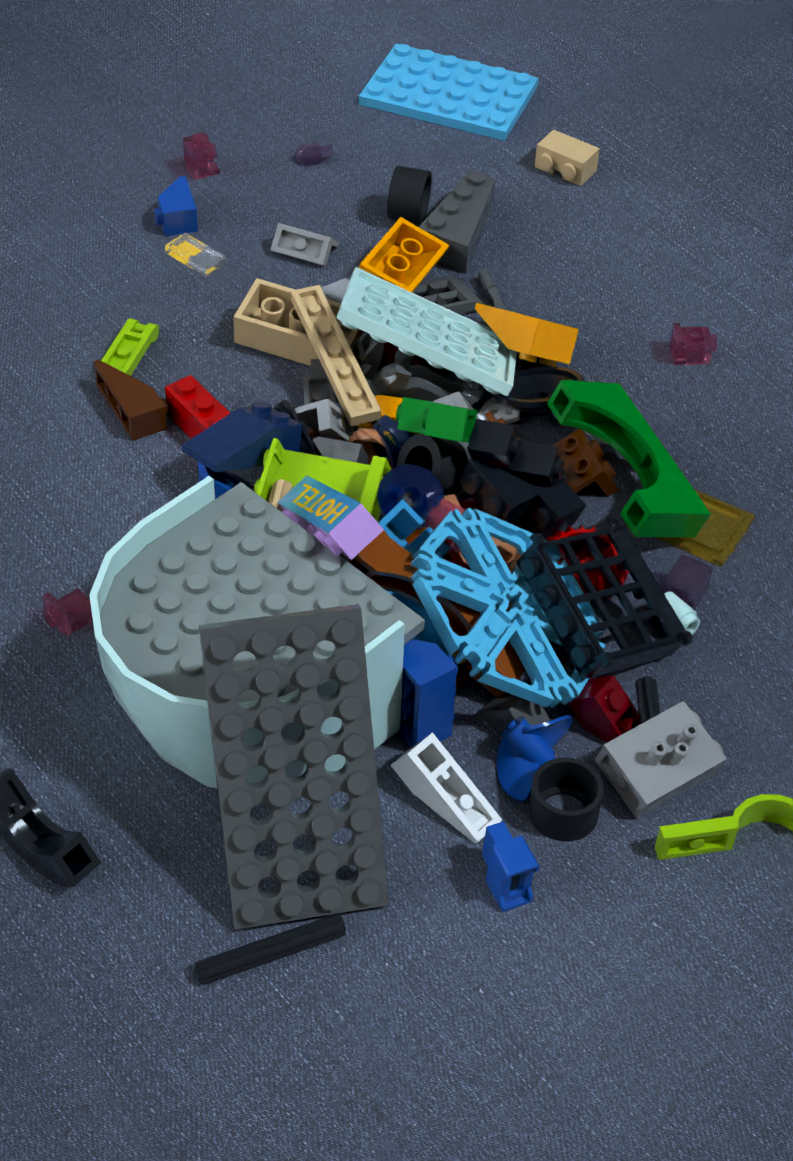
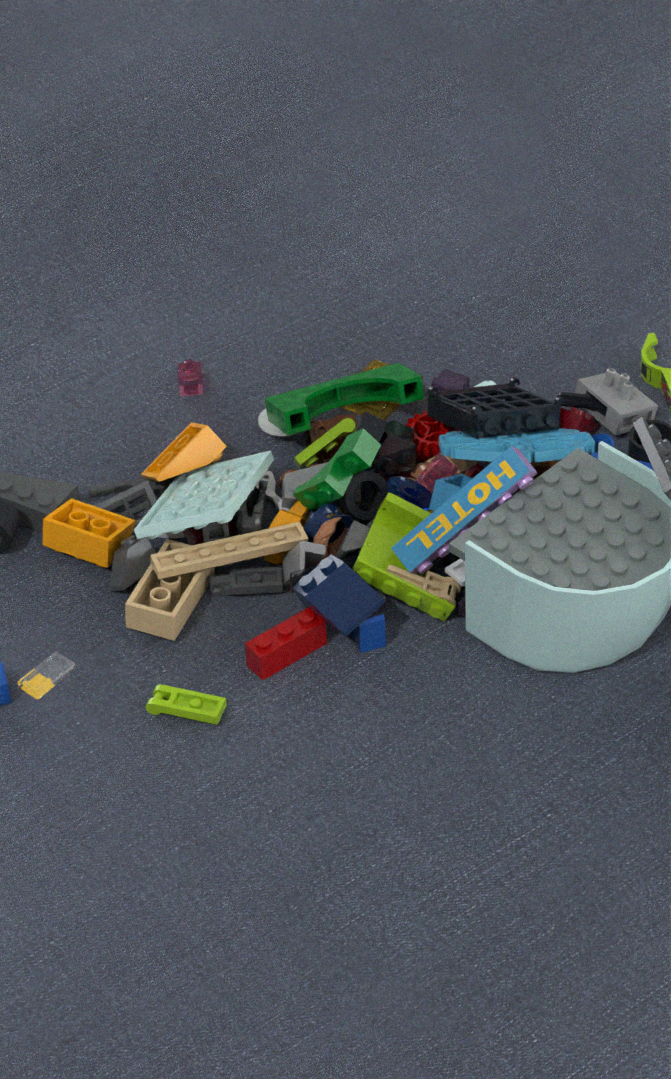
camera: 85 degrees left, 5 degrees down
clear pink bracket [42,588,93,636] -> none
reddish brown slope [93,360,169,441] -> none
light grey panel [270,223,339,267] -> none
black dish [493,366,585,416] -> none
none -> lime plate [293,418,355,469]

